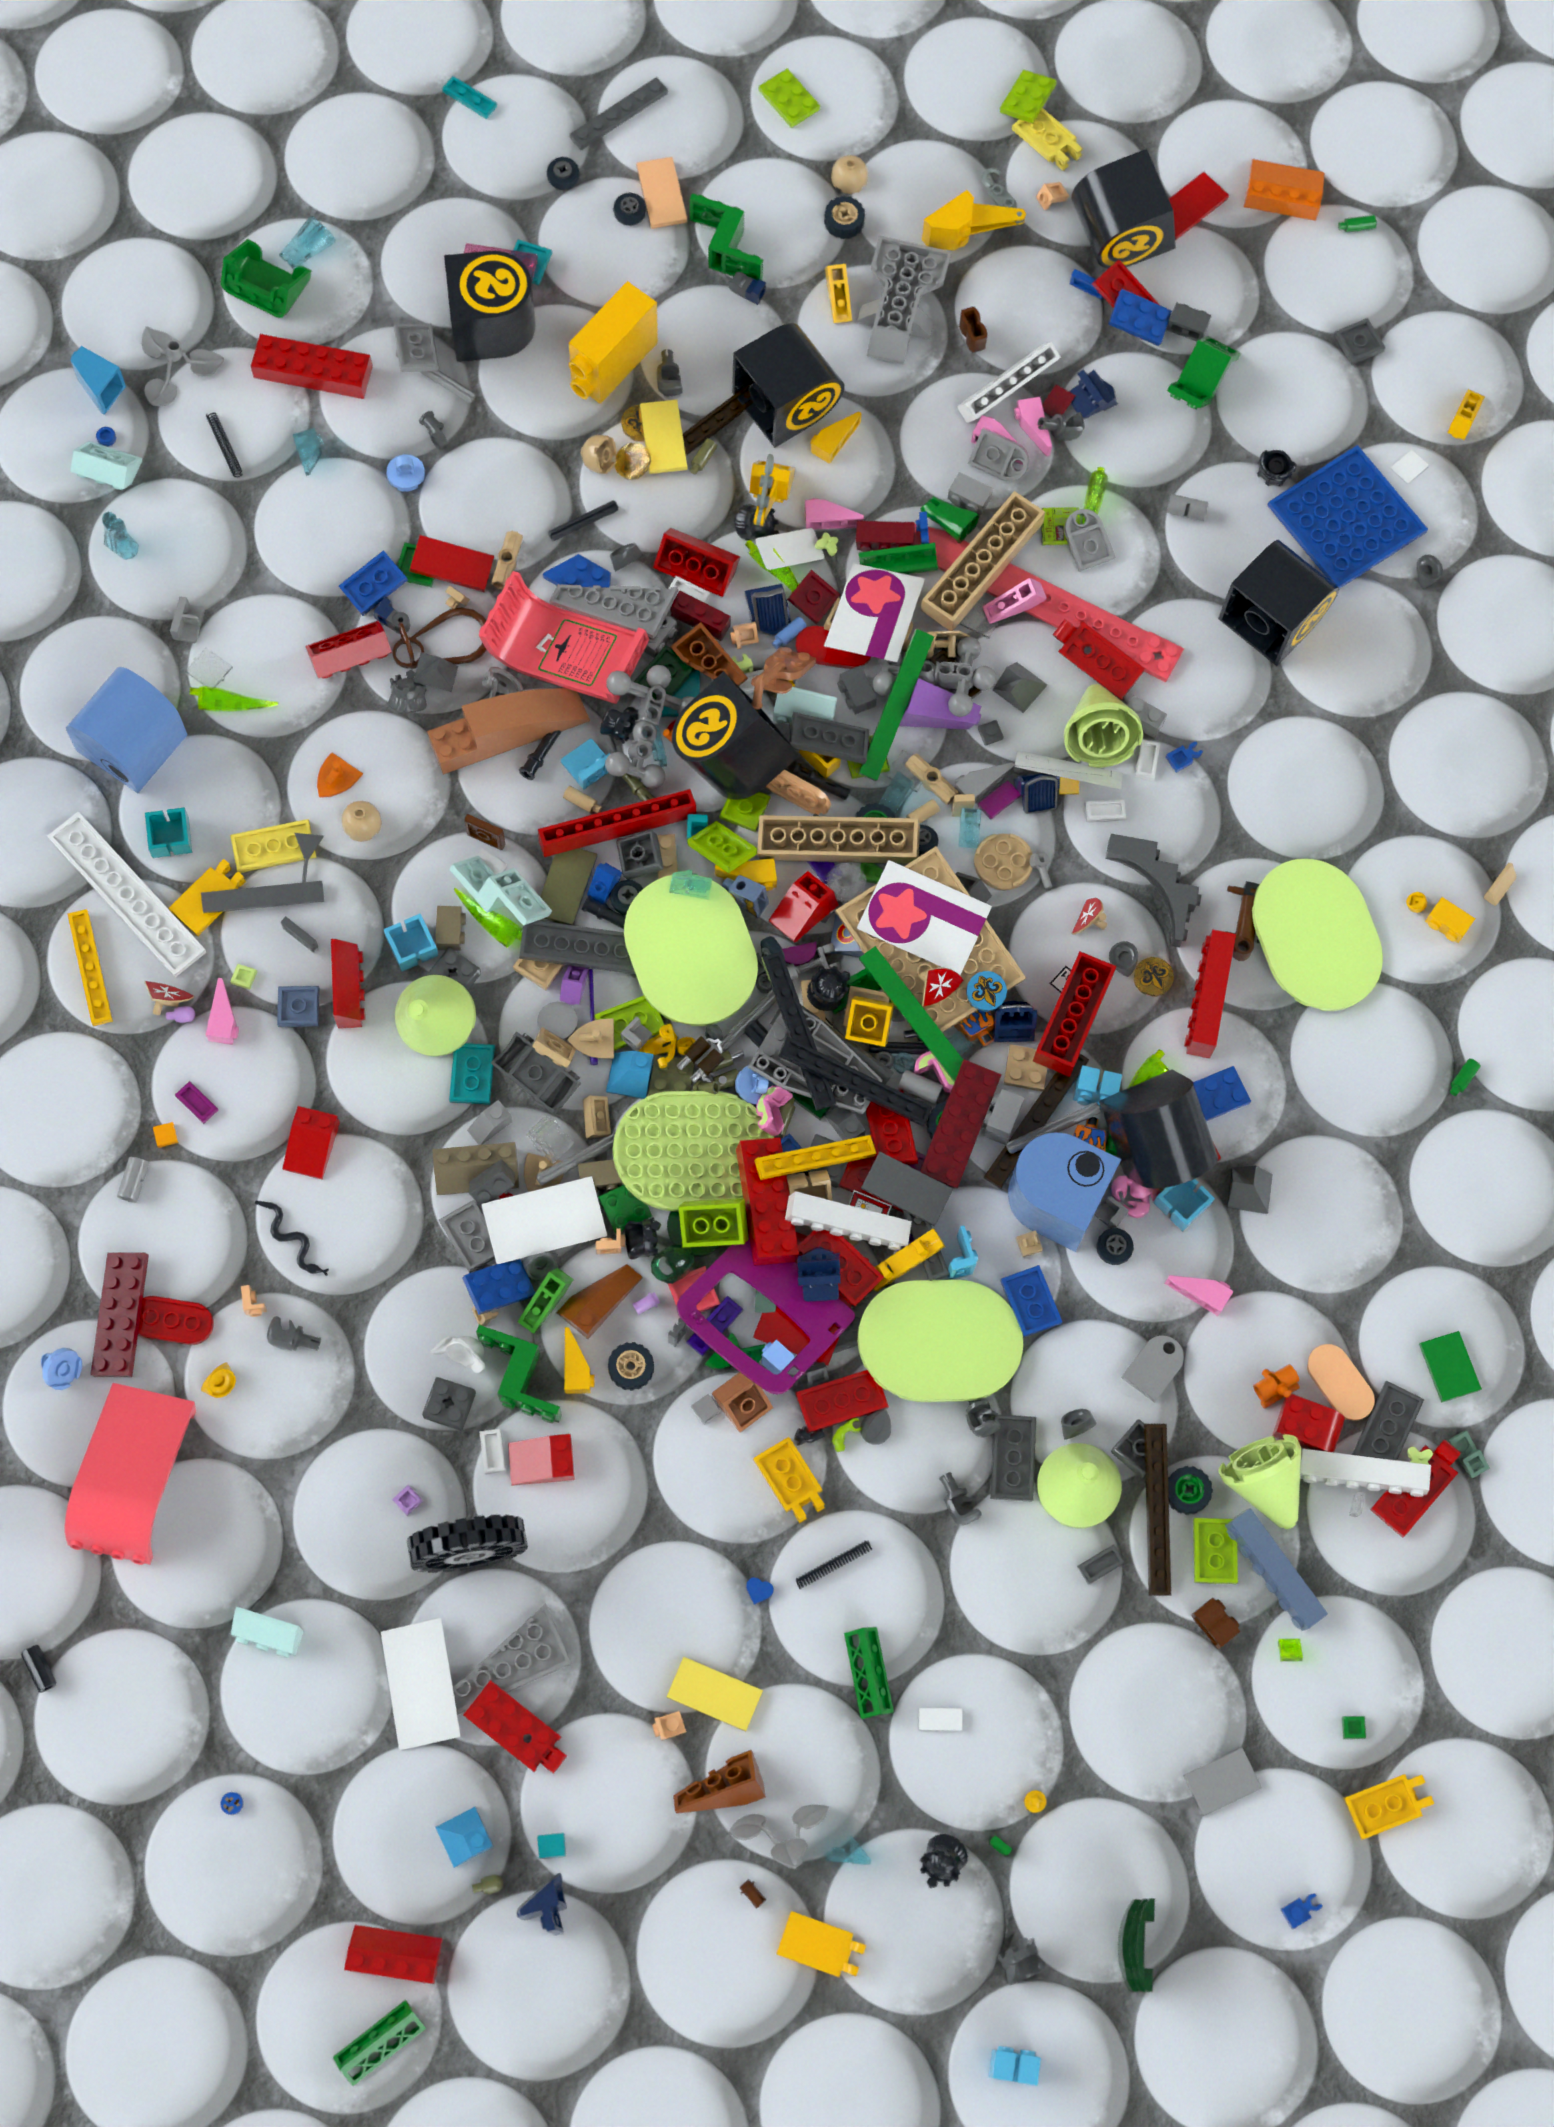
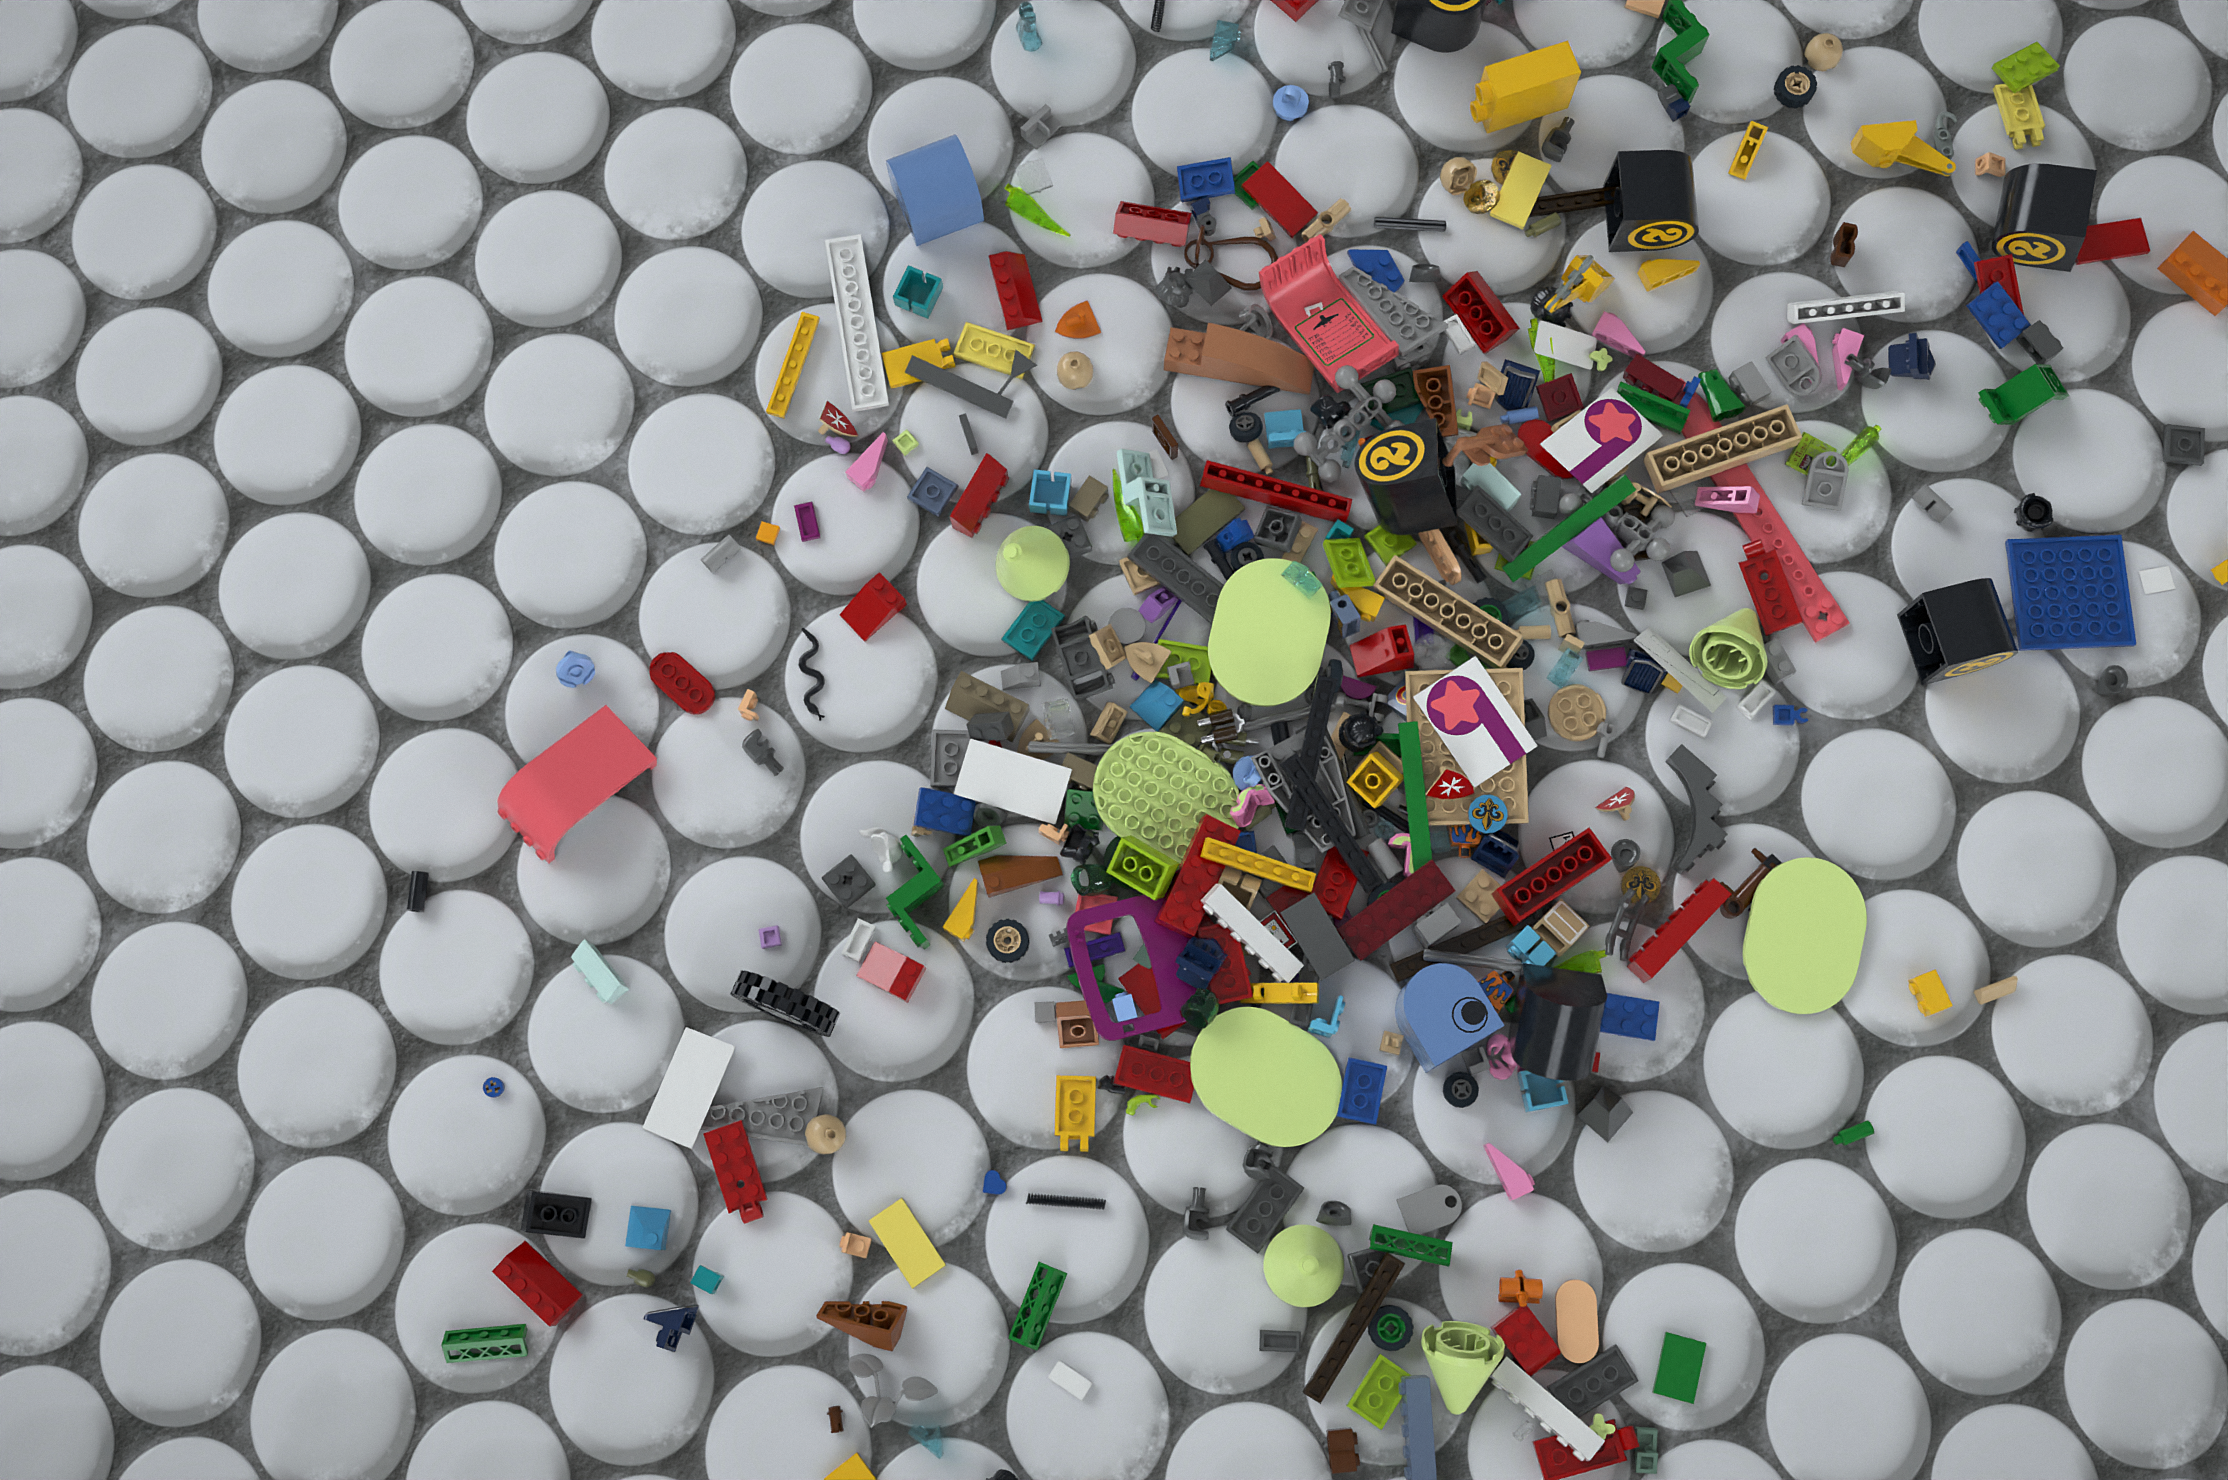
camera: 40 degrees right, 5 degrees up
dark red plate [90,1252,149,1377] -> none
yellow piece [201,1362,236,1398] -> none
dark red brick [670,591,731,641] -> none
light grey piece [857,236,952,364] -> none
dark grey piece [860,1410,891,1445] -> none
dark red sticker [1042,384,1076,417] -> none
yellow tile [1406,892,1427,913] -> none
none -> black slope [520,1190,592,1239]
none -> tan cylinder [805,1114,846,1154]
none -> red slope [988,251,1043,331]
none -> clear green piece [1181,988,1220,1029]
none -> black wheel [1229,412,1263,443]
none -> green fence [1369,1224,1453,1267]
none -> tan tile [1477,361,1508,395]
none -> tan brick [1532,899,1589,957]
none -> dark grey piece [1605,888,1650,961]

